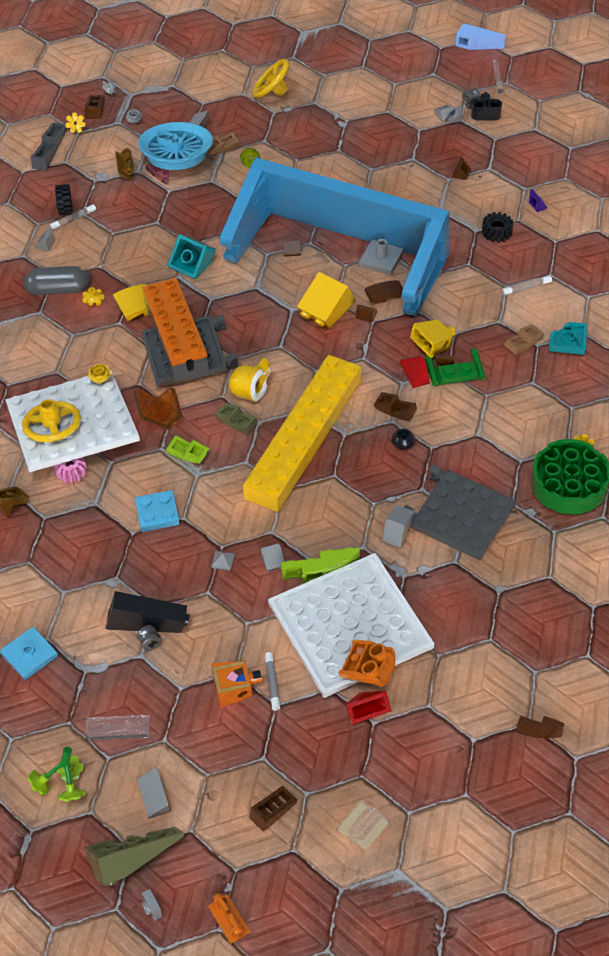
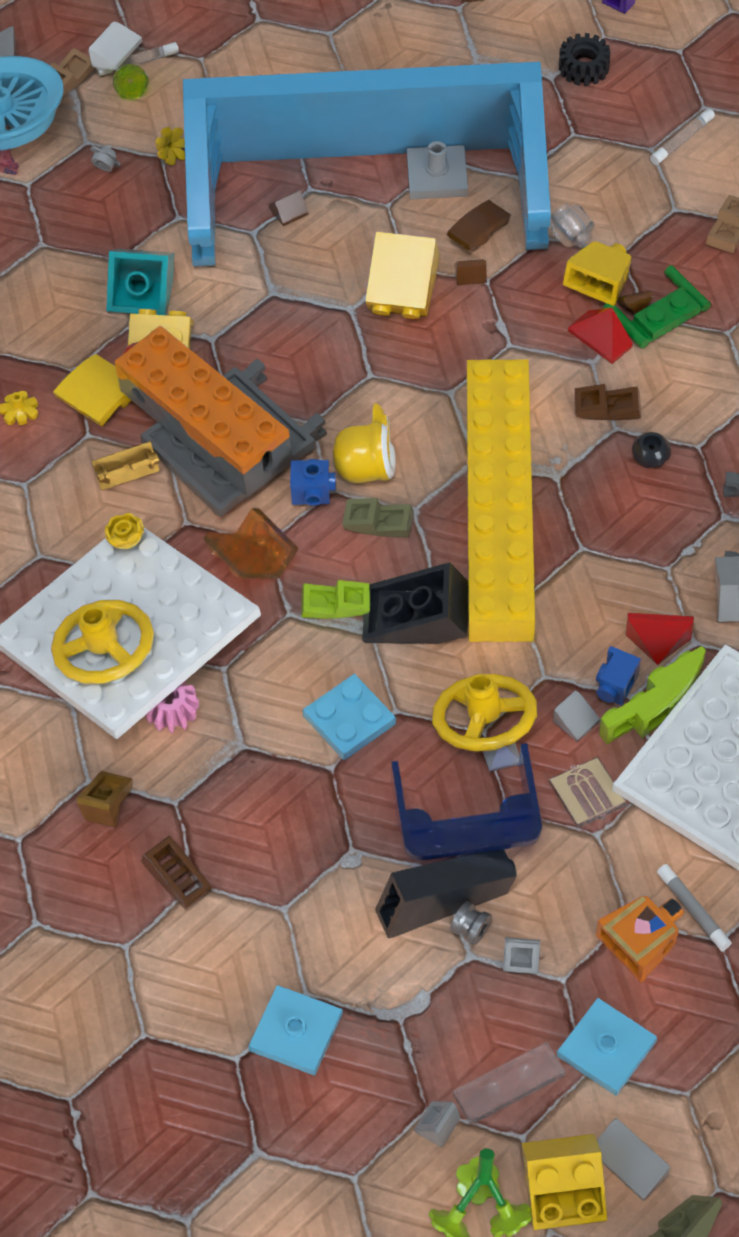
camera: 25 degrees left, 5 degrees up
none -> white slope [89,22,142,70]
none -> light grey plate [90,146,121,172]
none -> pearl gold hinge [91,441,160,491]
none -> clear bar [96,42,179,77]
none -> yellow bracket [128,309,194,349]
none -> reddish brown slope [141,835,213,909]
none -> blue brick [290,459,336,506]
none -> black slope [362,562,469,644]
none -> clear blue windscreen [391,743,542,861]
none -> light grey slope [414,1101,461,1148]
none -> yellow piece [432,674,537,752]
none -> light grey slope [503,937,540,974]
none -> yellow slope [521,1134,608,1230]
none -> piece [549,757,627,829]
none -> clear head [550,203,594,248]
none -> medium azure plate [557,998,657,1096]
none -> blue brick [596,646,641,706]
none -> red slope [626,613,694,665]

